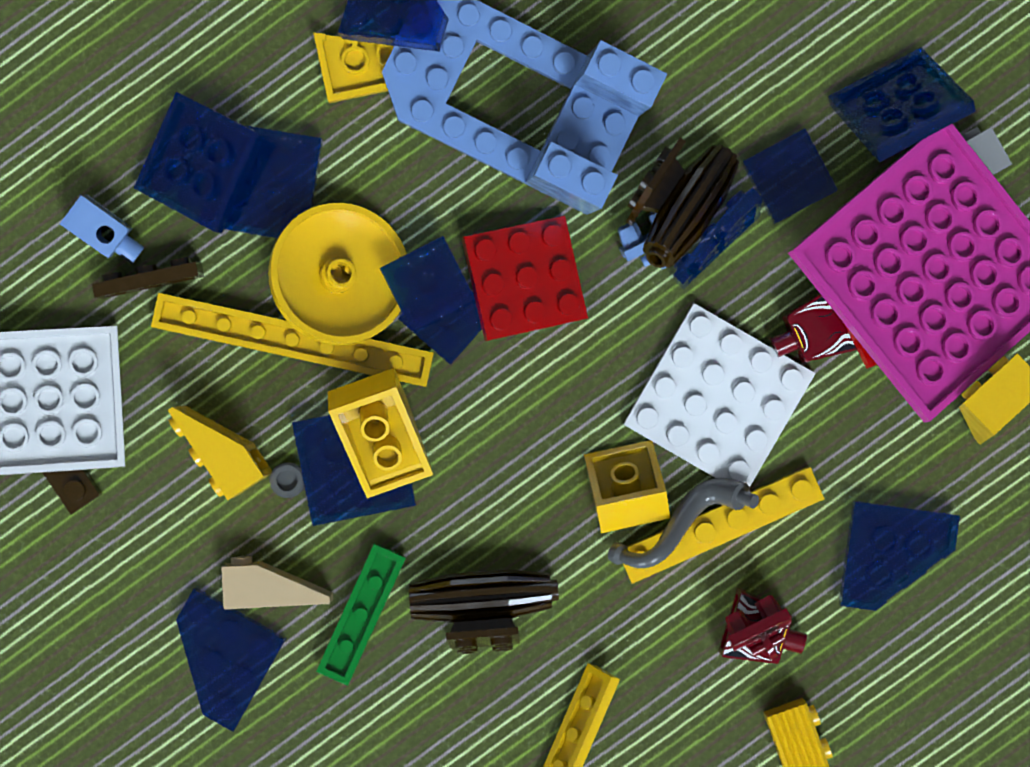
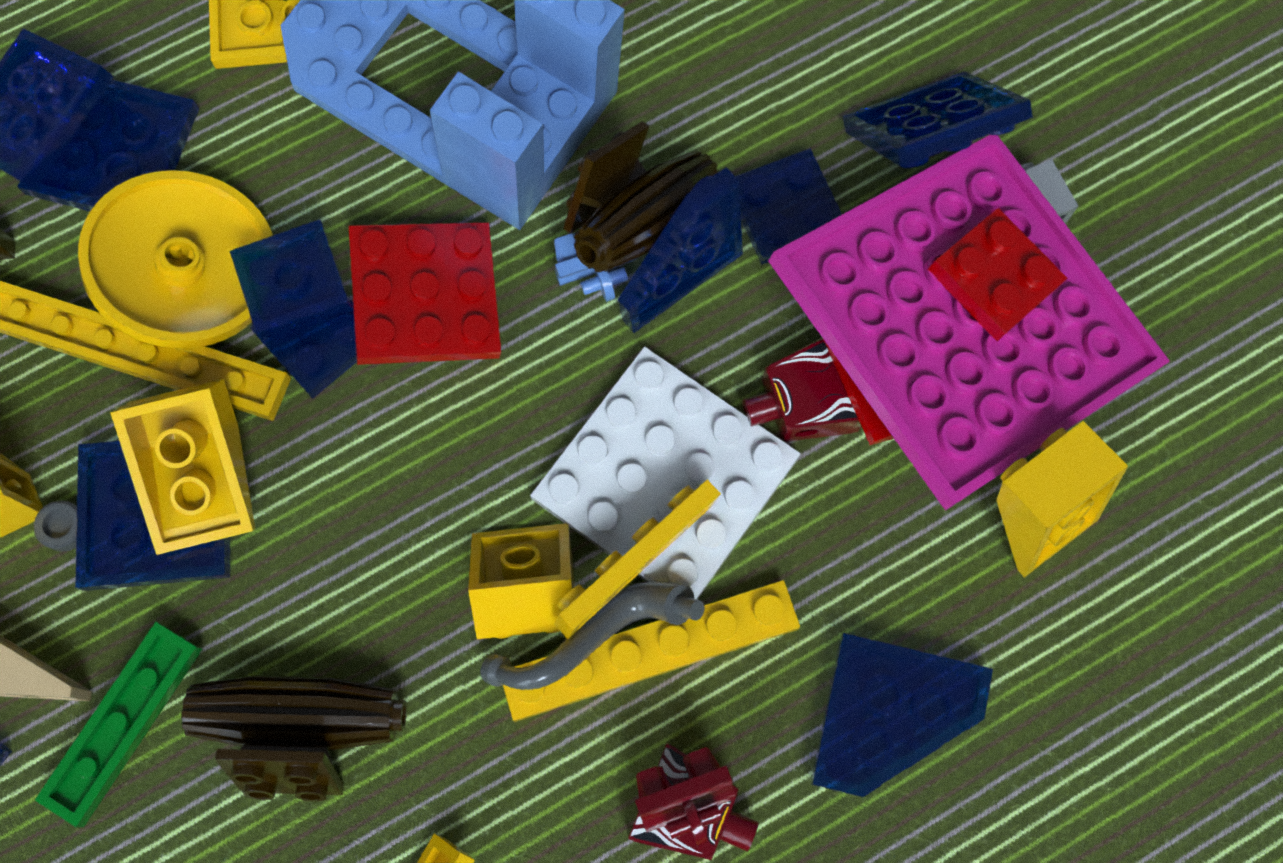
camera: 15 degrees right, 15 degrees down
none -> yellow plate [554,479,721,639]
none -> red plate [927,208,1068,342]

